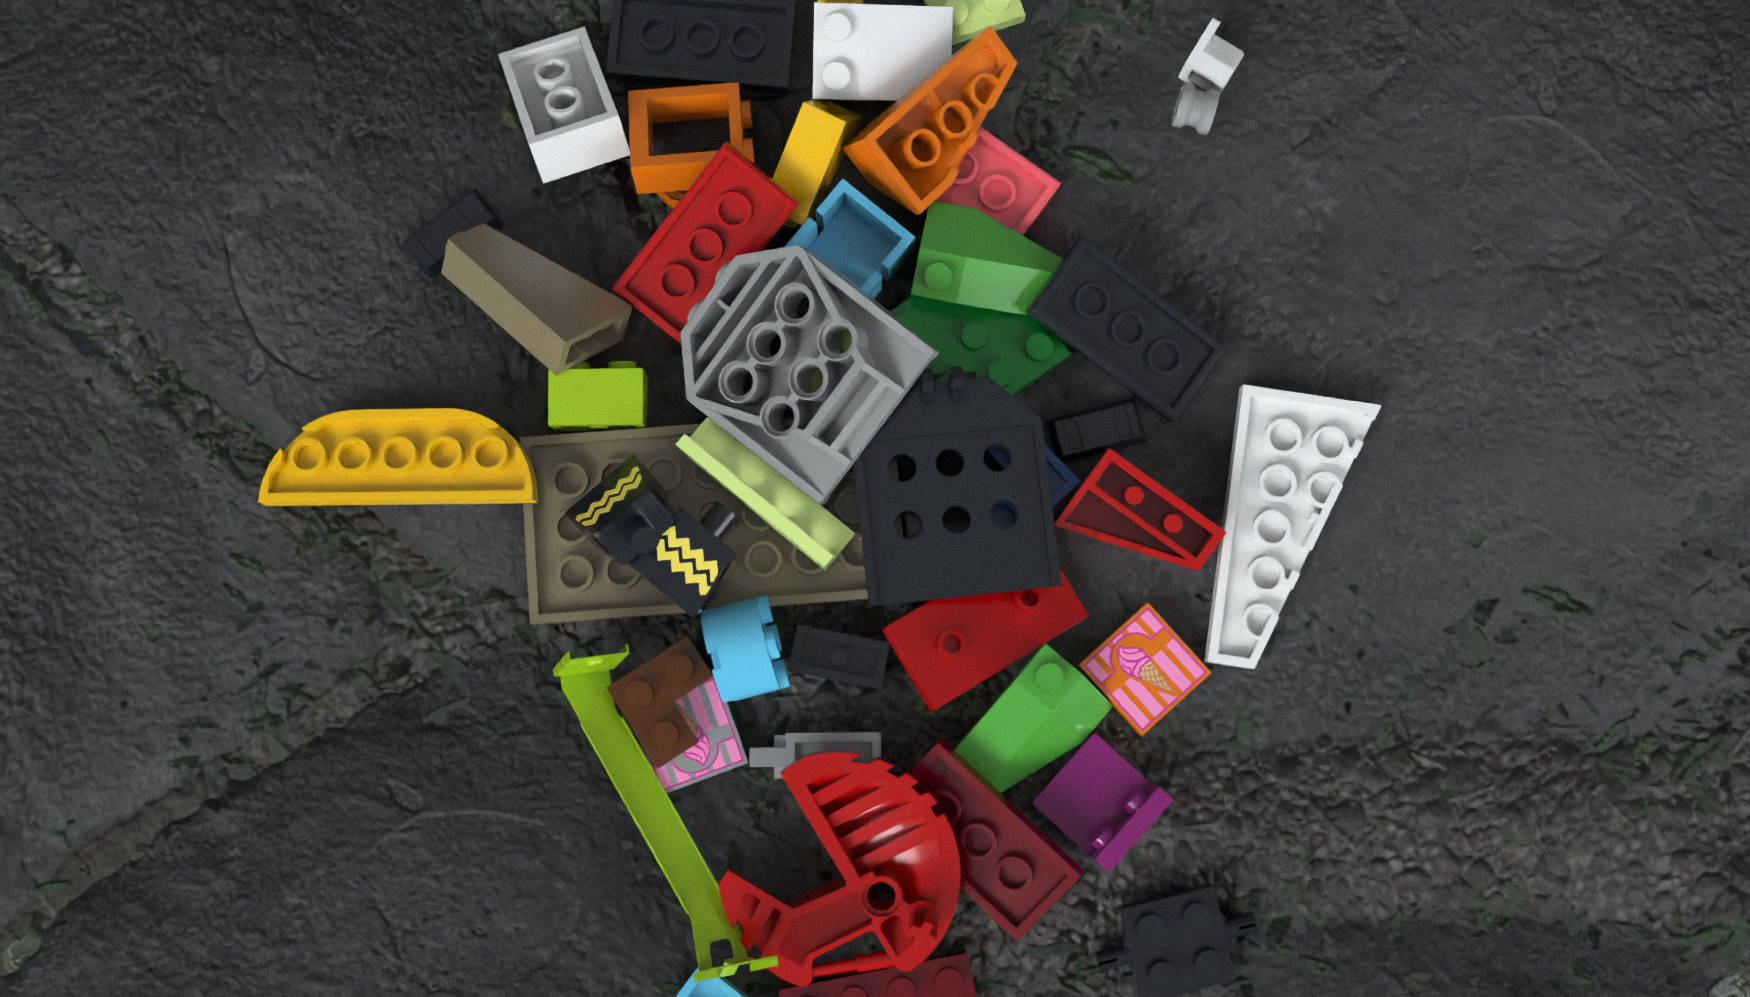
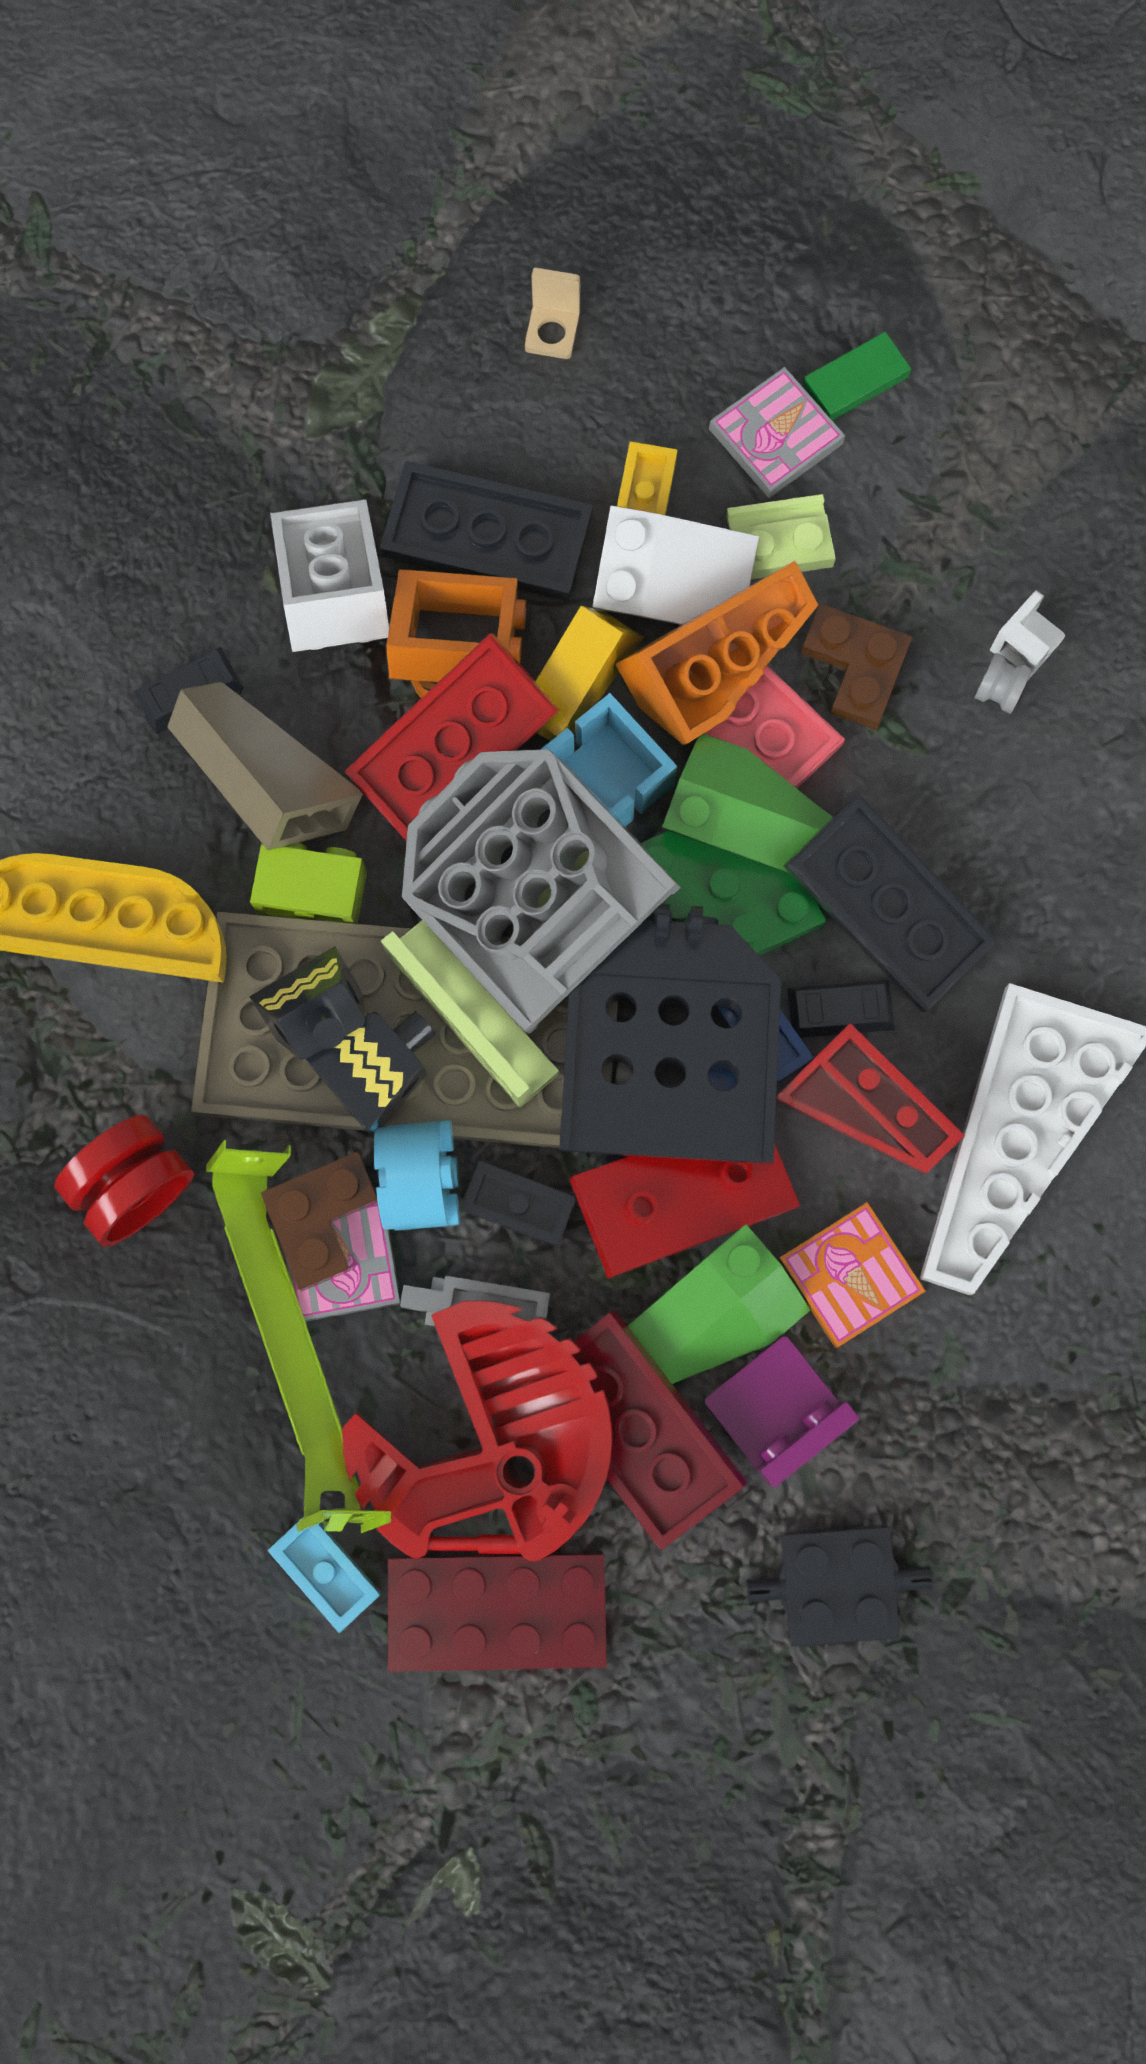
camera: 15 degrees right, 5 degrees down
none -> red wheel [54,1115,195,1247]
none -> reddish brown plate [801,603,912,731]

